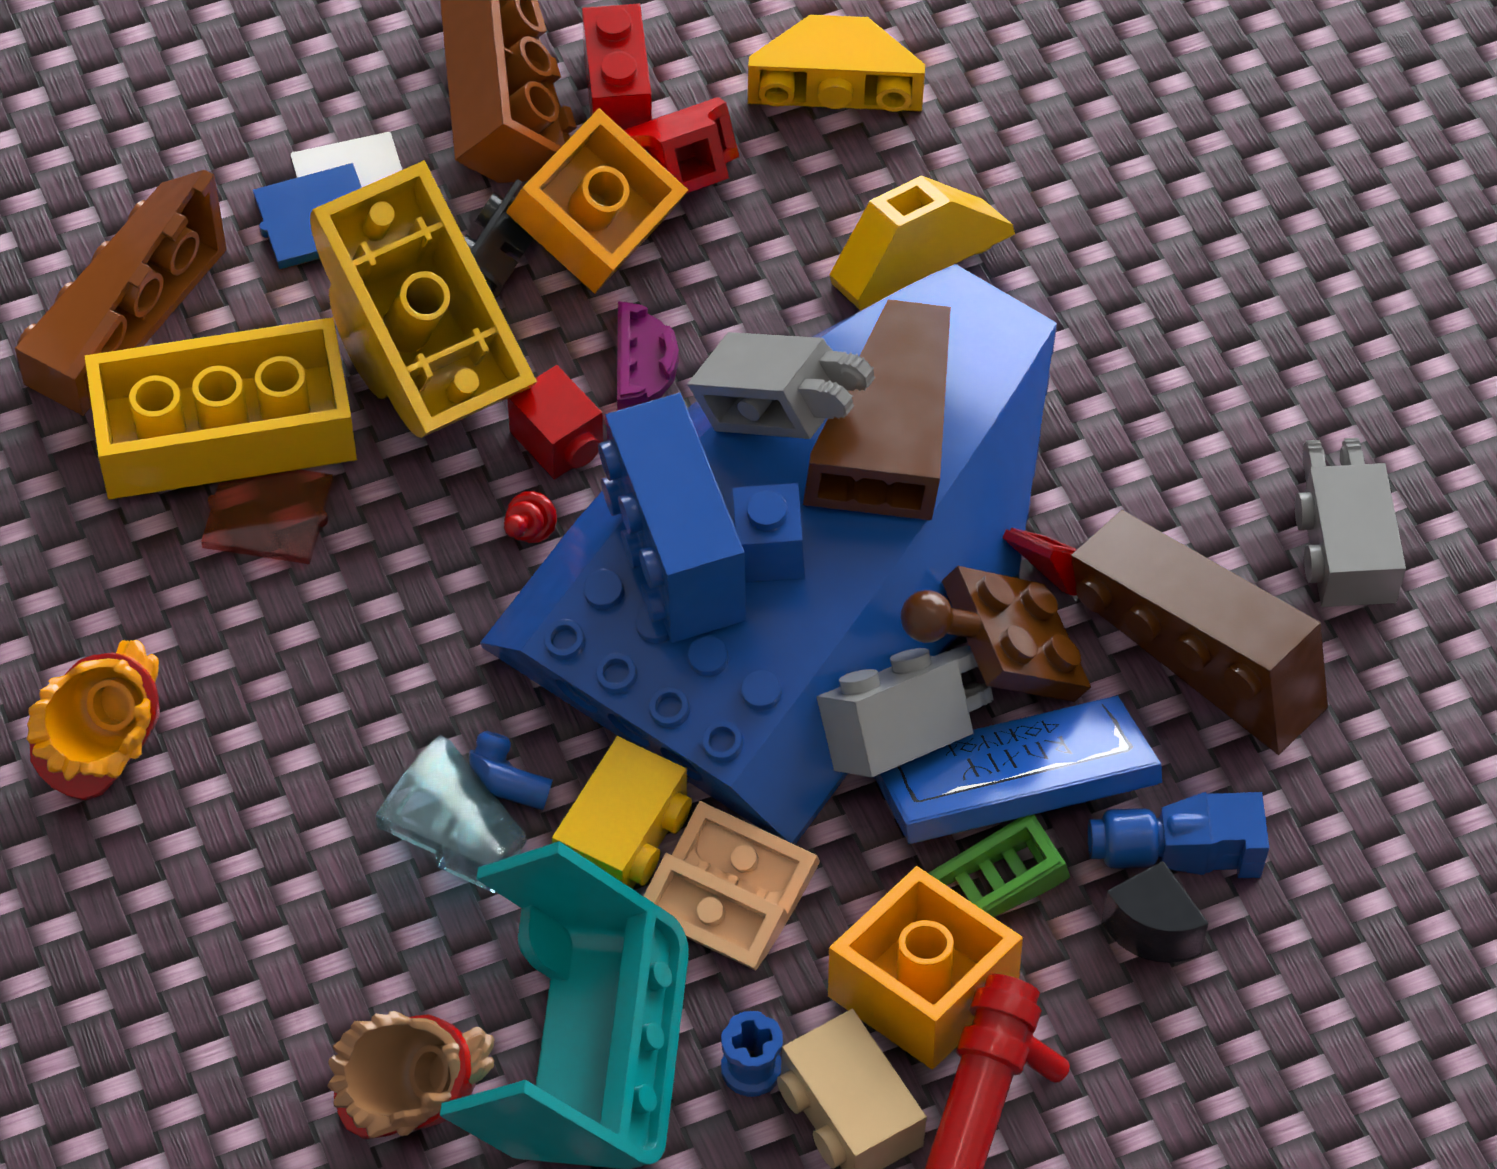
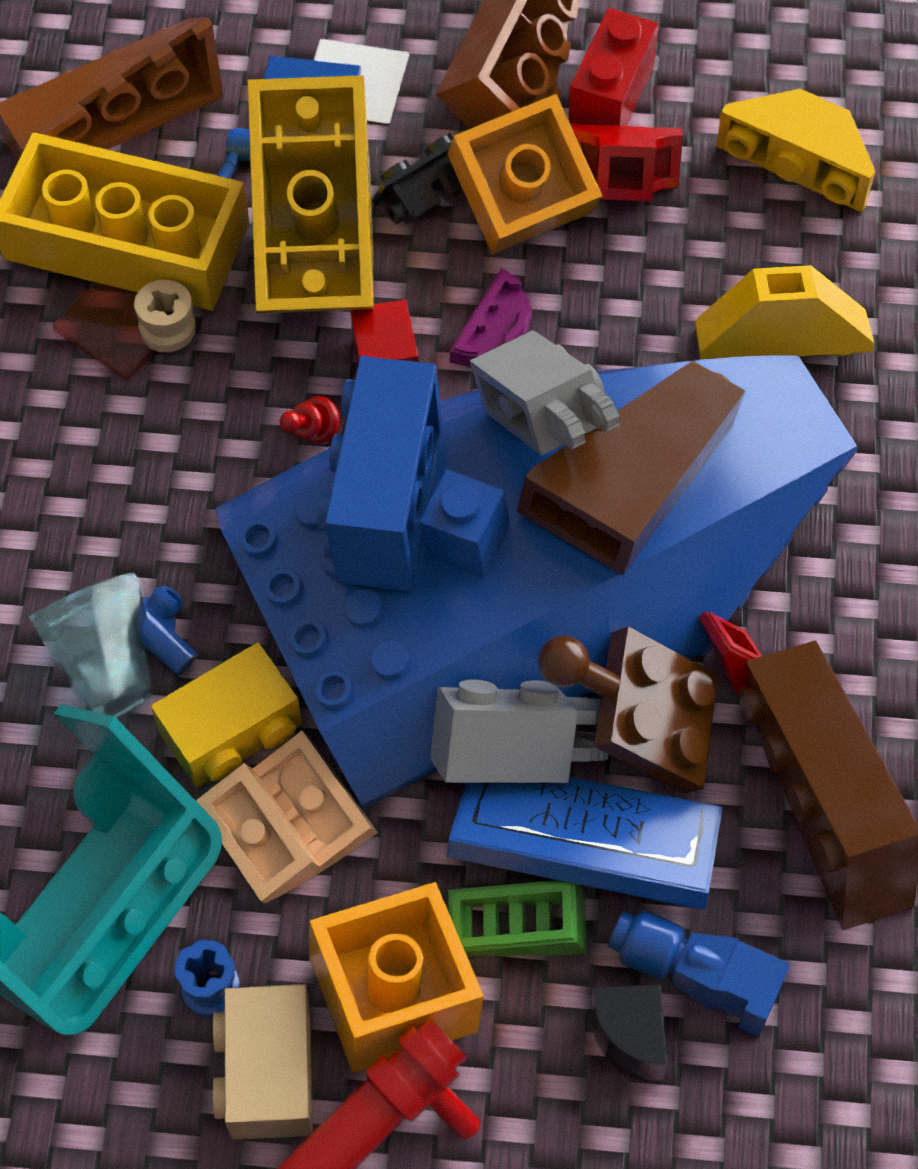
camera: 30 degrees right, 5 degrees up
none -> tan wheel [134,279,196,352]
none -> blue hand [217,128,251,179]

